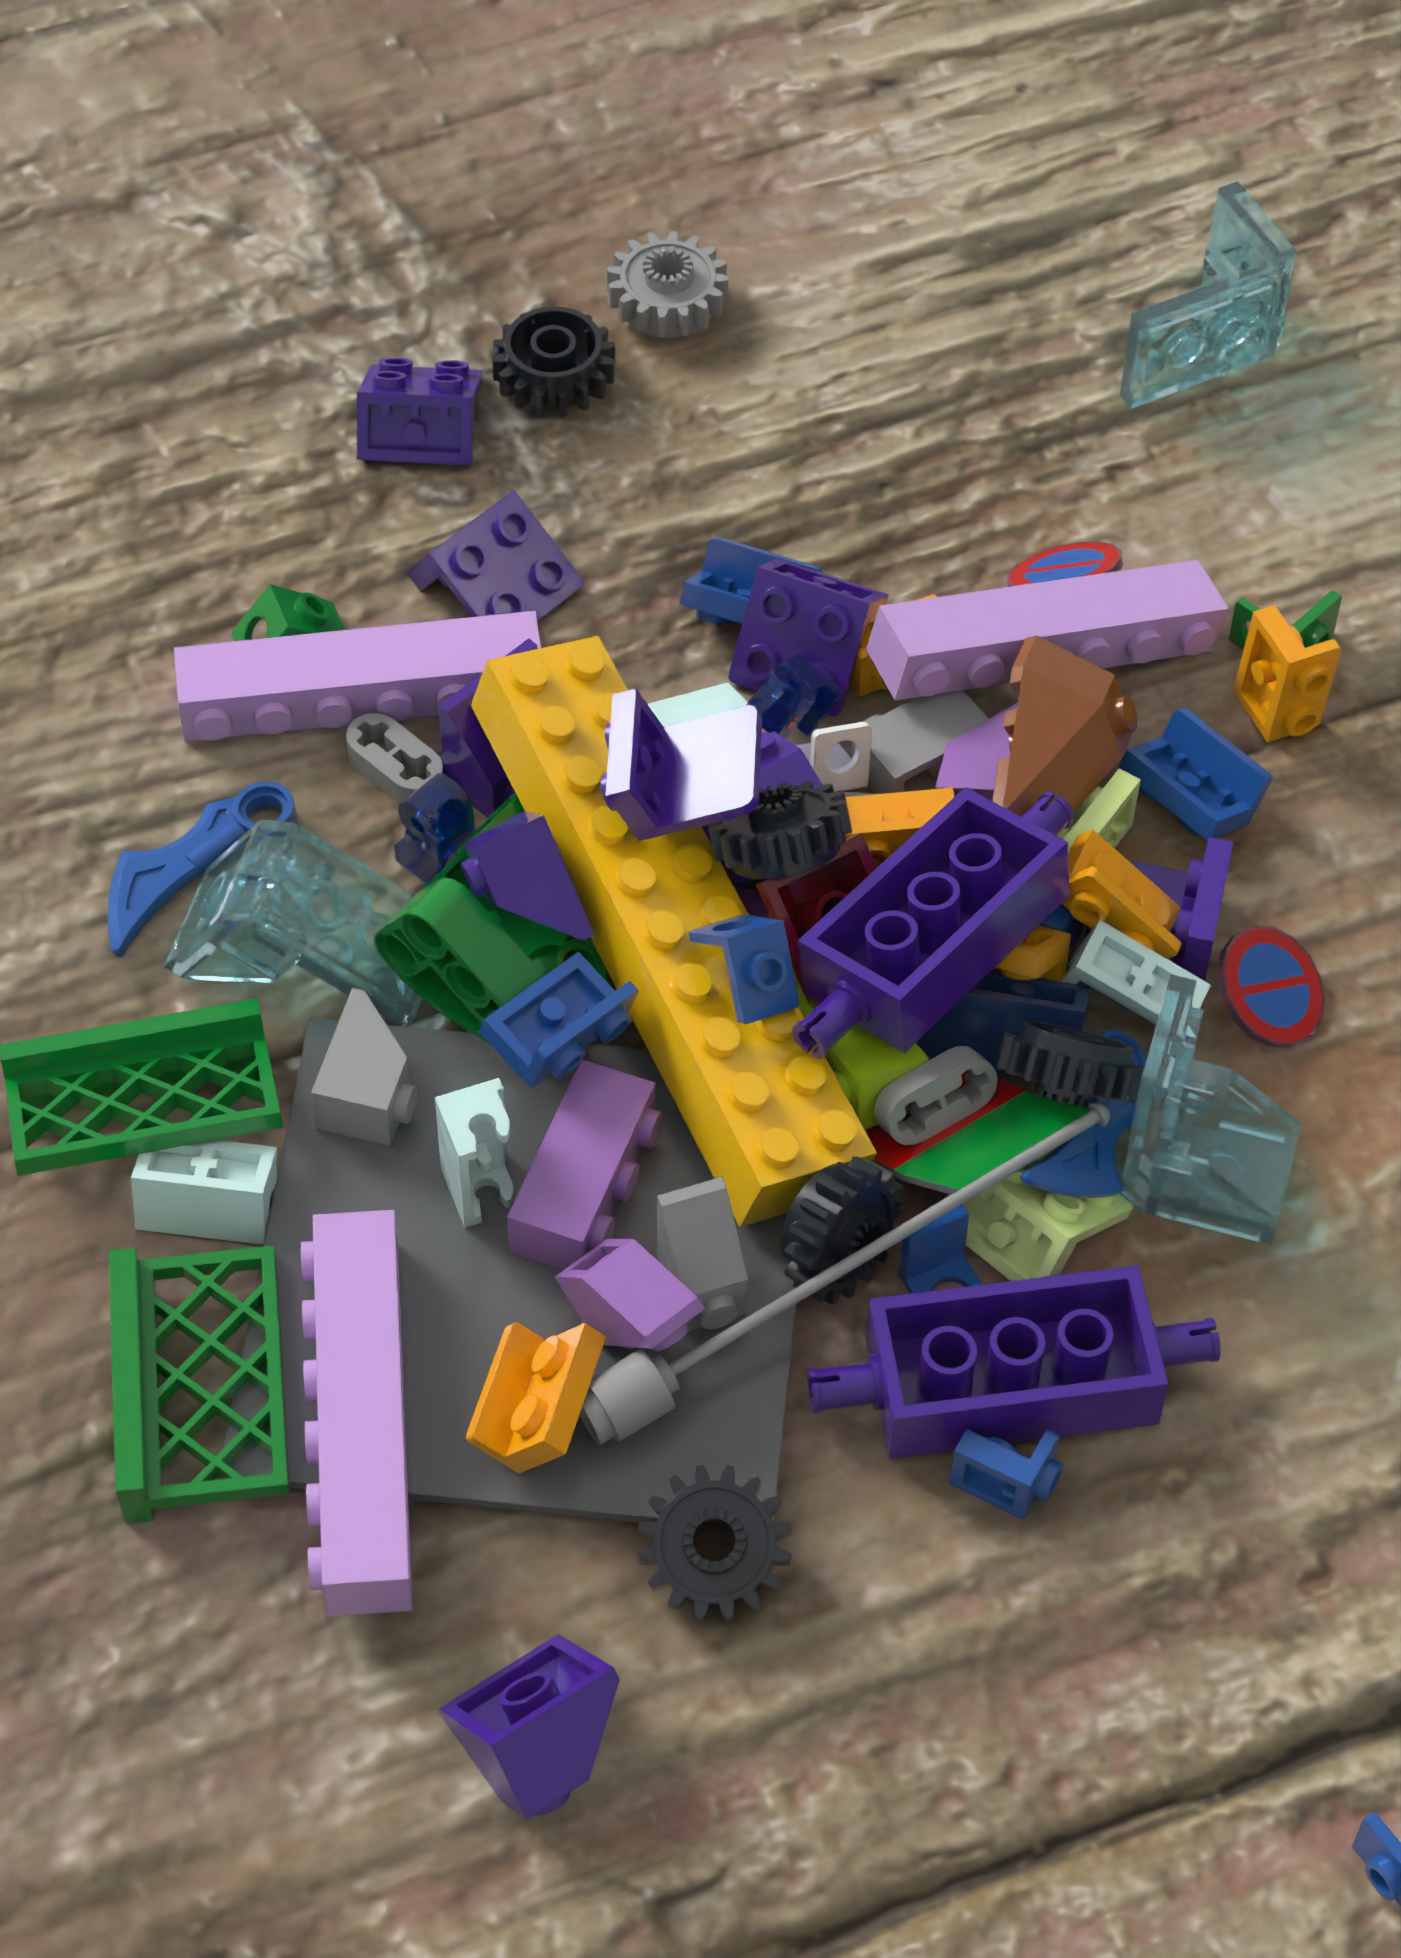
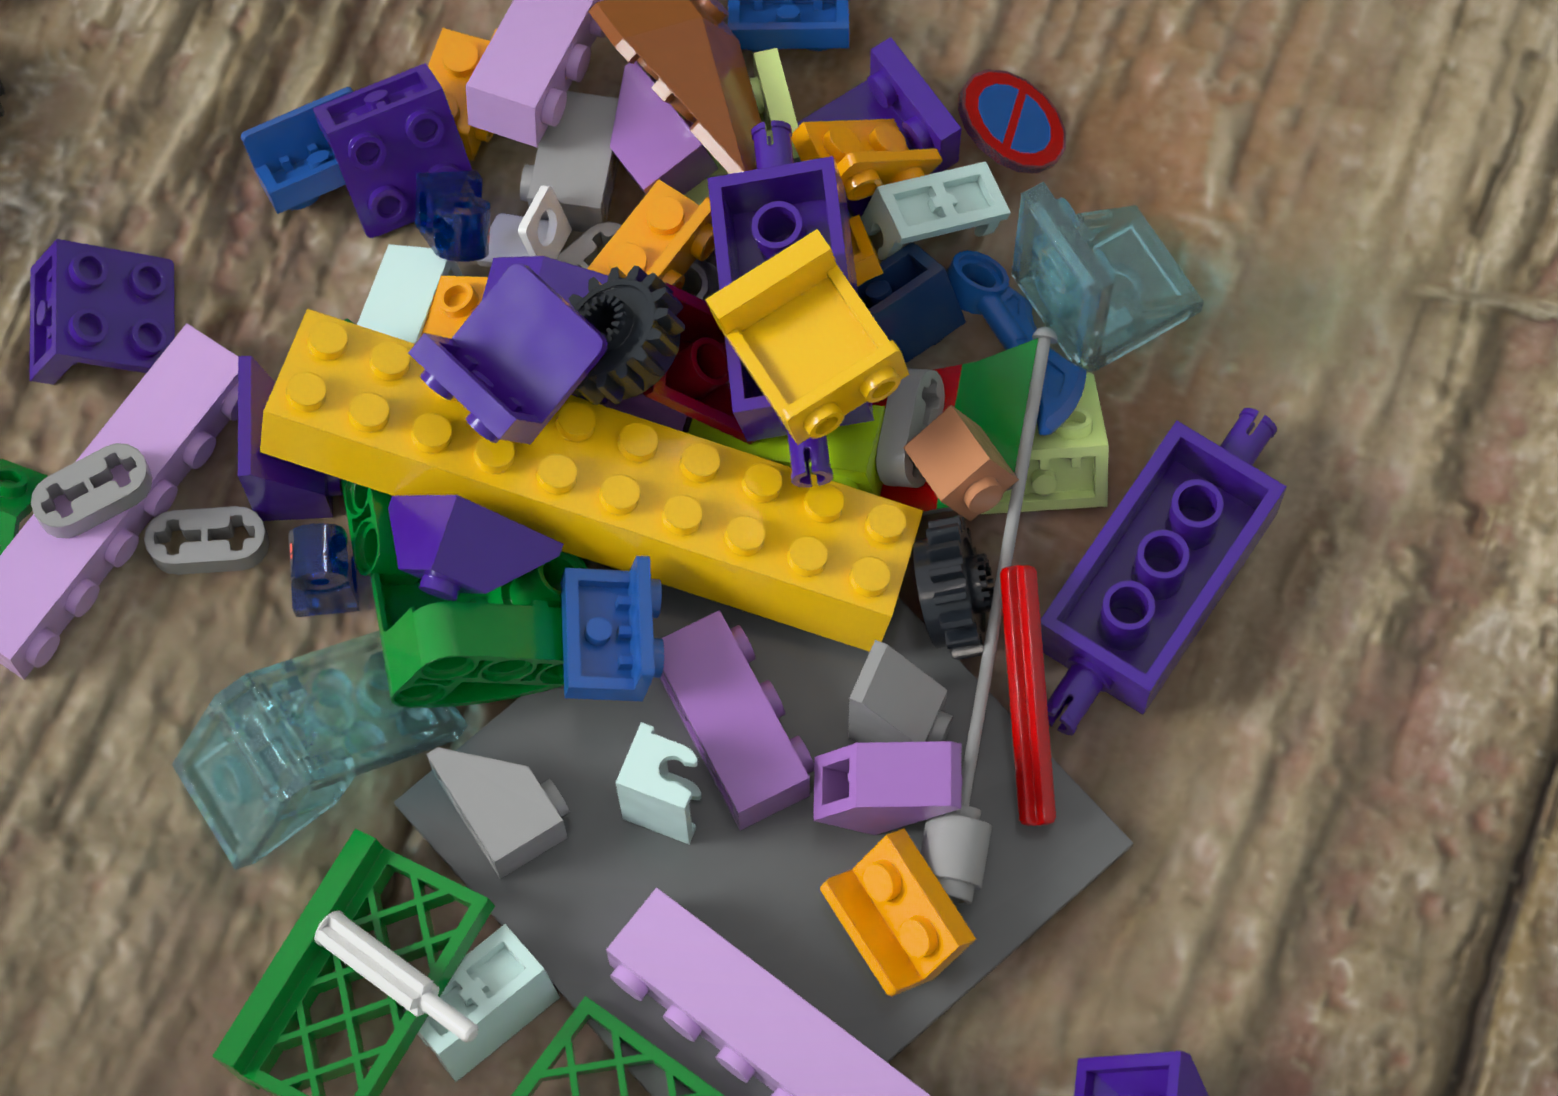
camera: 45 degrees left, 15 degrees up
blue piece [108,781,298,957] -> none
black gear [638,1465,792,1623] -> none
blue bracket [688,915,800,1024] -> none
blue bracket [899,1204,983,1294] -> none
blue bracket [949,1429,1064,1520] -> none
black gear [996,1020,1145,1107] -> none
none -> light grey beam [31,443,153,538]
none -> white axle [315,911,478,1042]
none -> yellow panel [705,229,909,445]
none -> nougat brick [903,405,1019,522]
none -> red axle [1000,565,1056,826]

